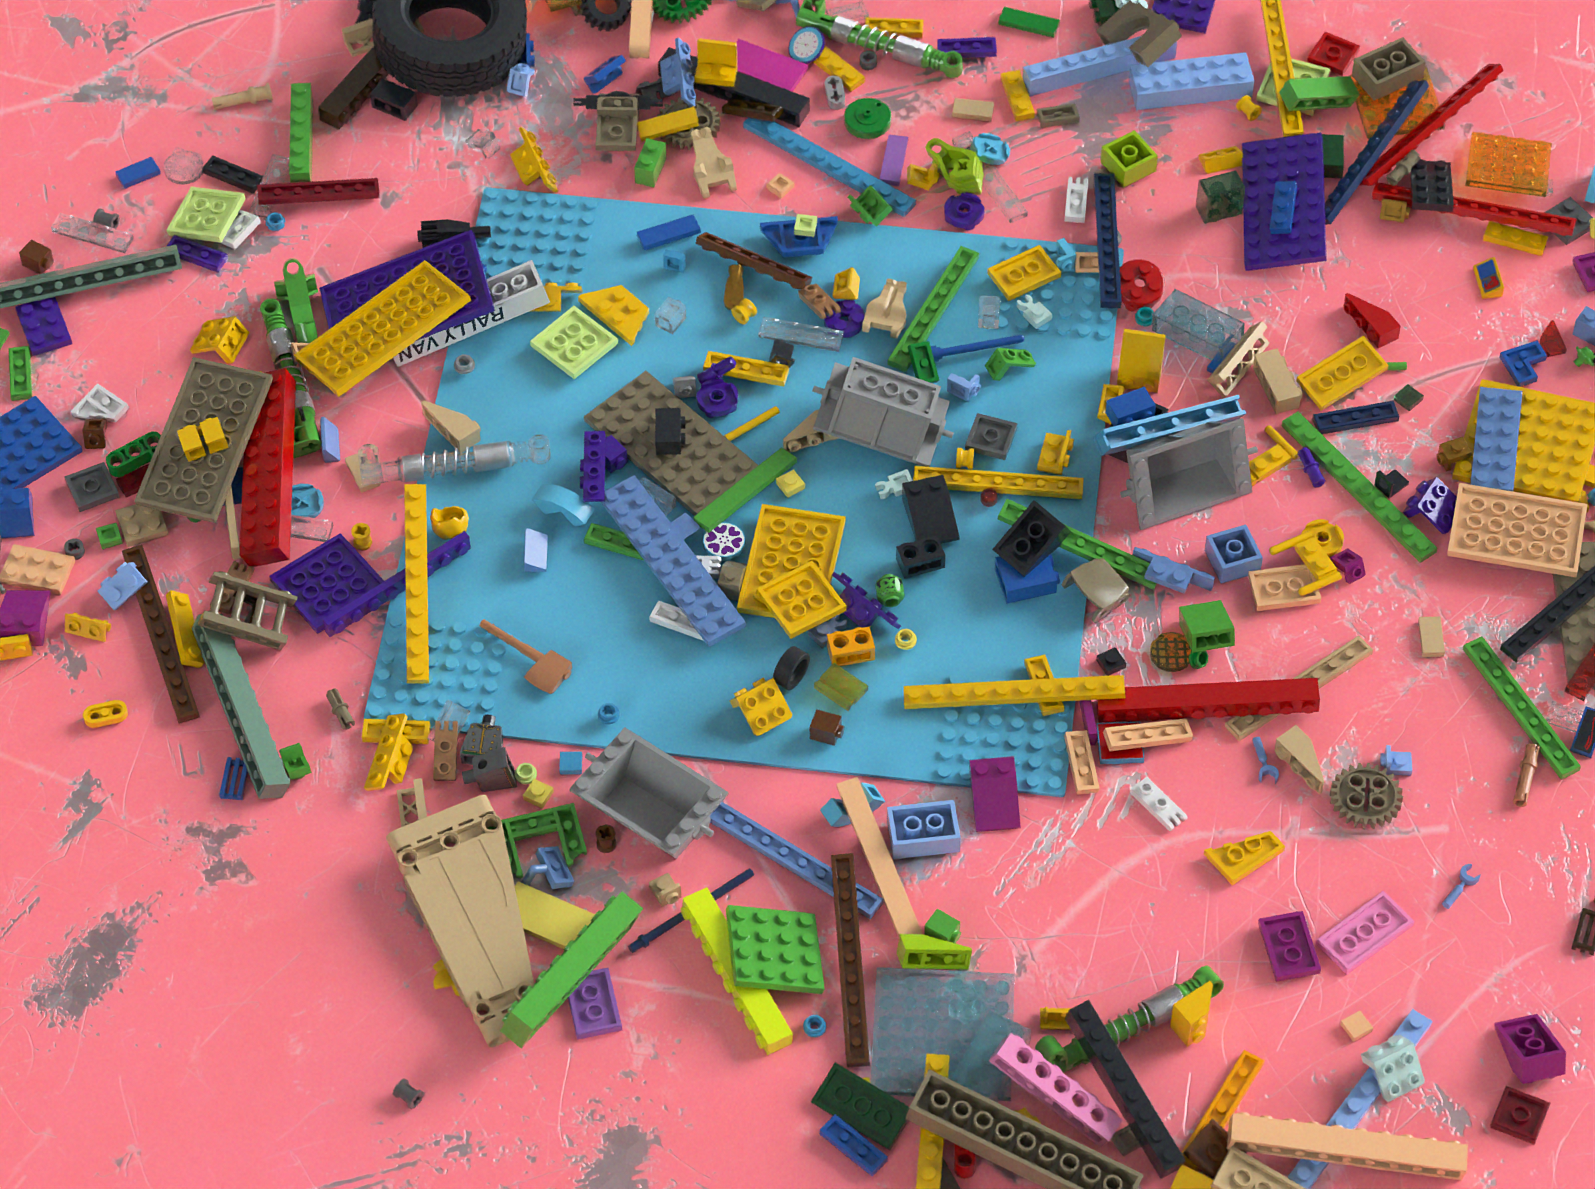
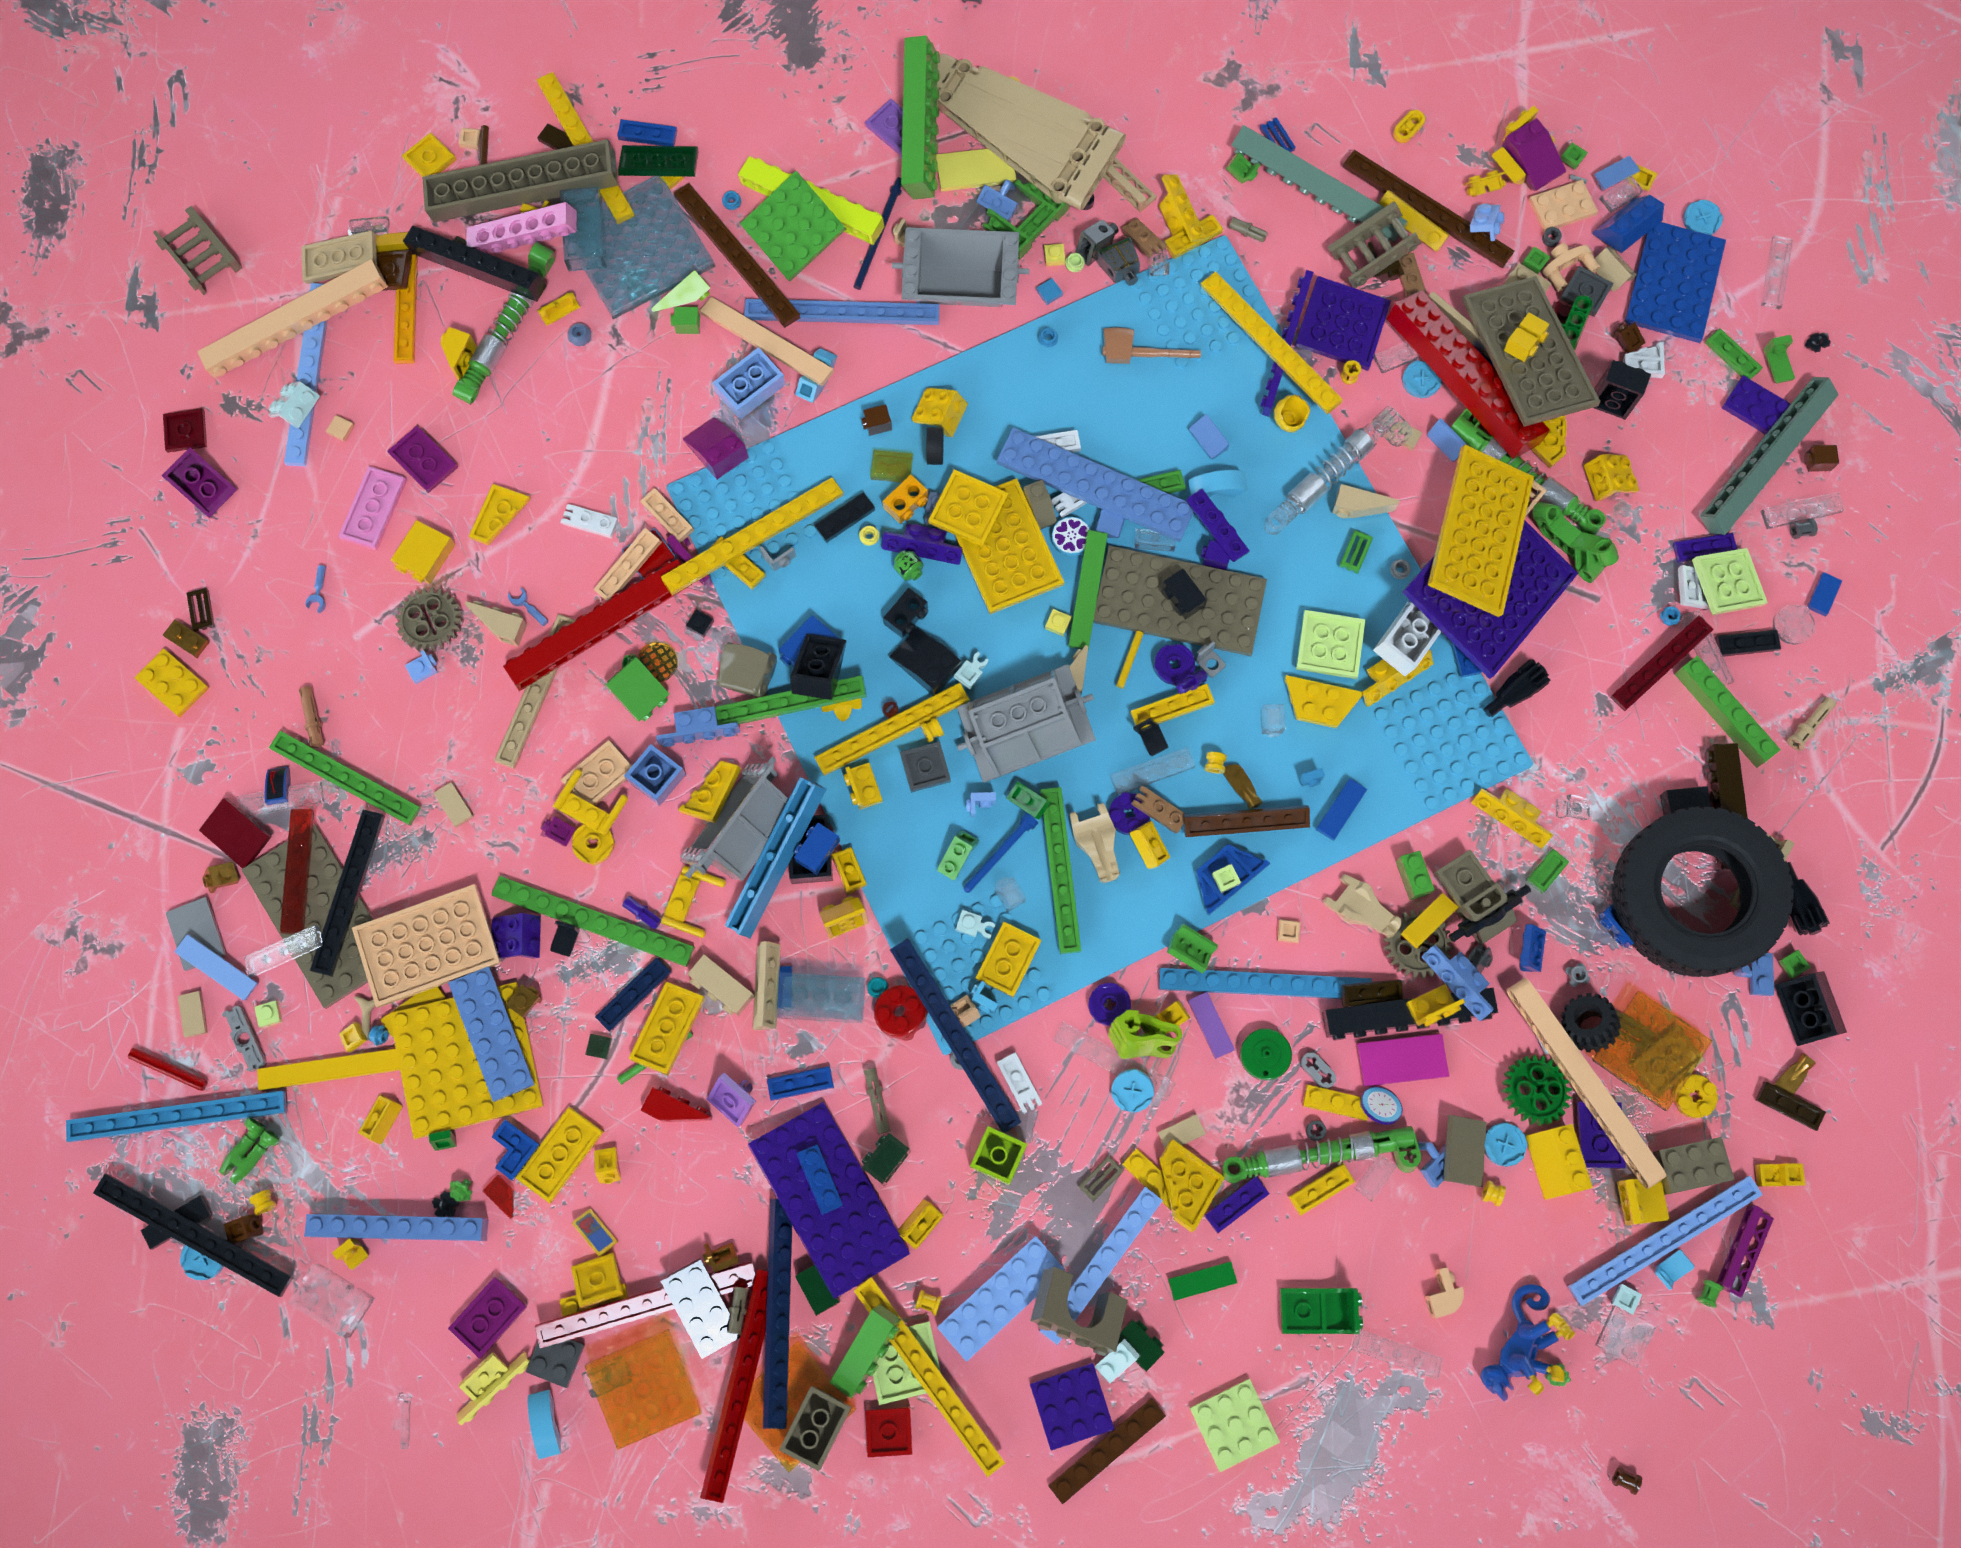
camera: 145 degrees right, 20 degrees up
light blue bracket [506,64,535,97] -> none
none -> yellow brick [391,520,455,585]
none -> green plate [429,1130,457,1151]
none -> yellow tile [516,1107,604,1204]
none -> sand blue plate [567,323,592,347]
none -> yellow tile [571,1253,624,1309]
none -> yellow bracket [594,1147,621,1184]
none -> yellow wing [678,761,741,823]
none -> medium lavender tile [706,1072,756,1128]
none -> light grey bracket [759,546,796,572]
none -> blue tile [767,1066,834,1101]
none -> black plate [814,492,875,543]
none -> dark tan pin [863,1068,891,1135]
none -> yellow plate [1159,1139,1224,1233]
none -> bright green tile [1339,530,1373,574]
none -> yellow slope [1492,147,1526,185]
none -> bright green tile [1526,849,1569,894]
none -> light nougat connector [1542,243,1601,292]
none -> light grey plate [1565,963,1590,987]
none -> black brick [1593,360,1651,420]
none -> tan panel [1595,247,1637,291]

